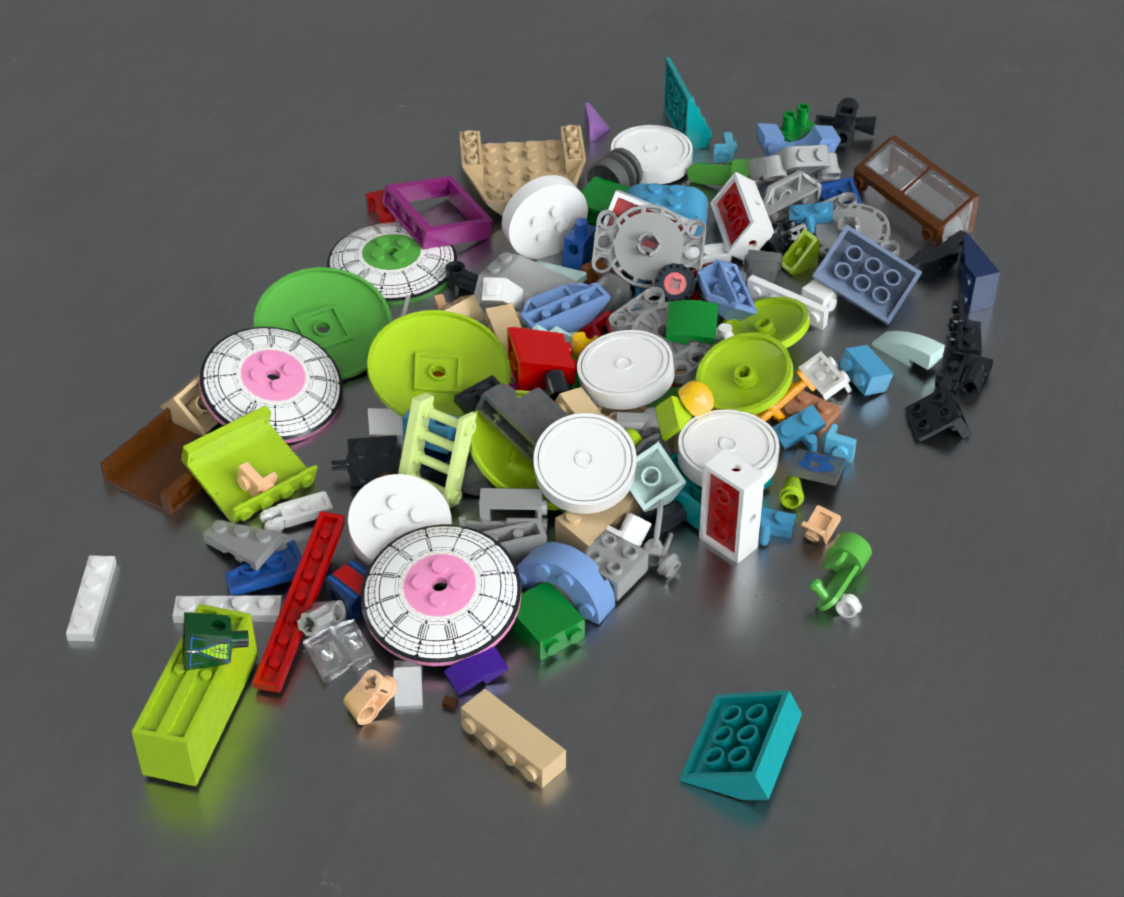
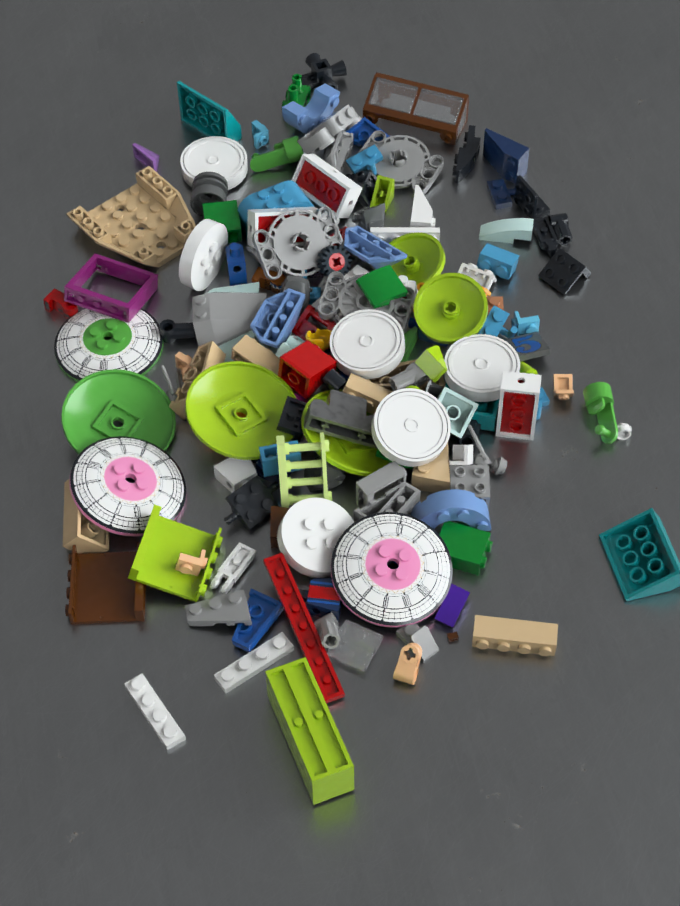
camera: 35 degrees left, 10 degrees up
dark green torso [182,612,249,671] -> none
white slope [478,277,523,311] -> none
yellow hair [678,380,714,417] -> none
sand blue slope [812,225,922,325] -> none
none -> dark blue plate [487,177,517,210]

